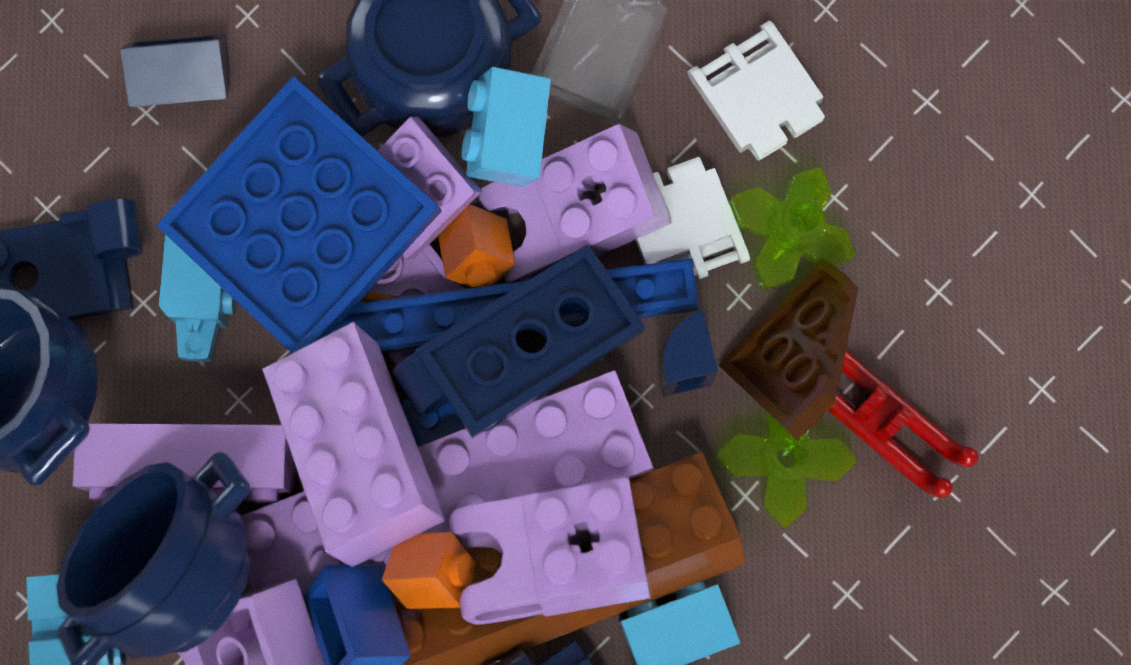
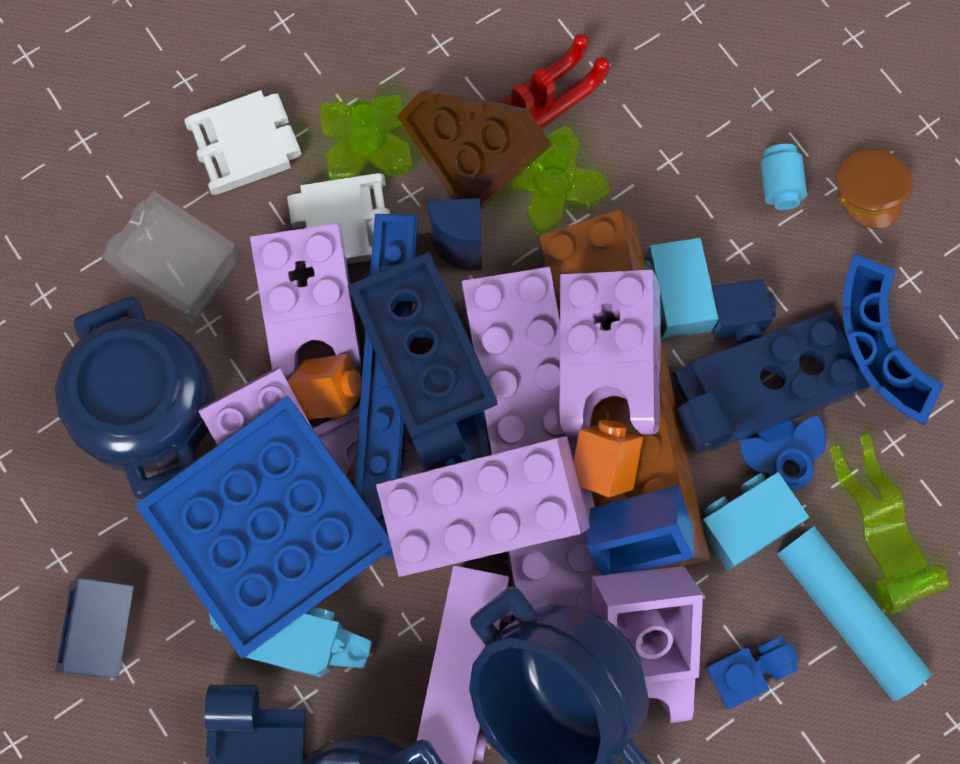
camera: 80 degrees left, 5 degrees down
medium azure brick [462,67,551,187] -> none

